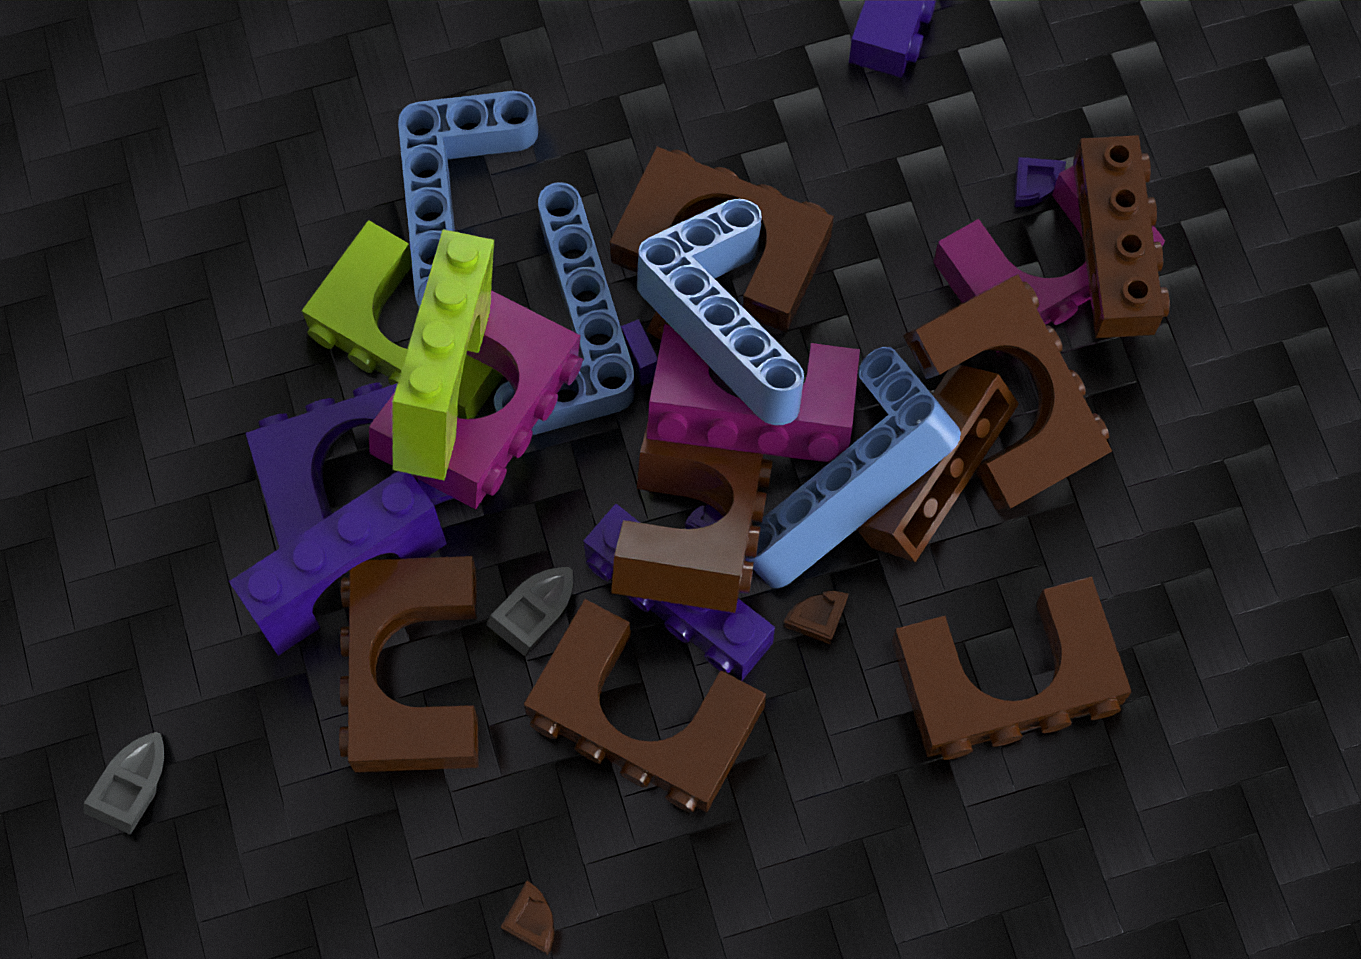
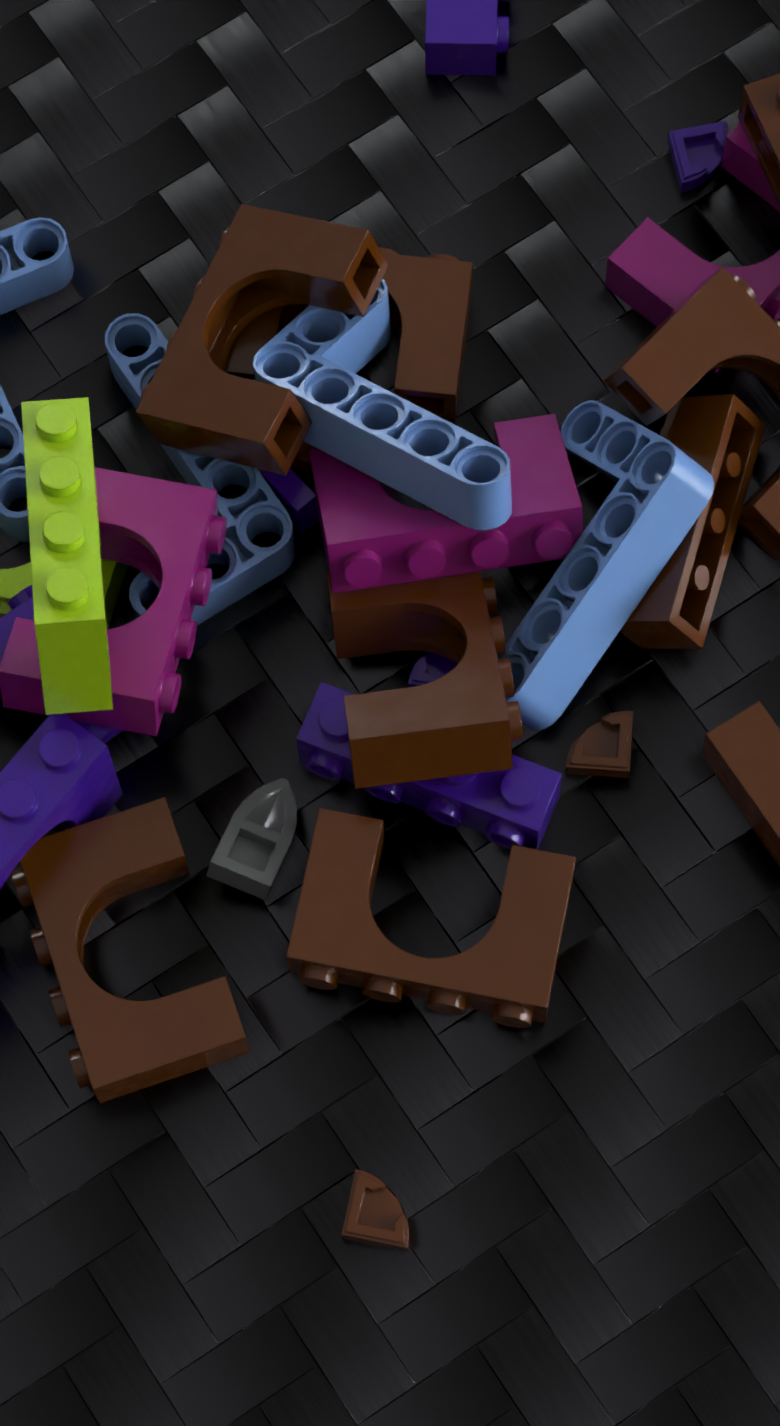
camera: 15 degrees left, 0 degrees up
none -> reddish brown arch [136,204,389,476]

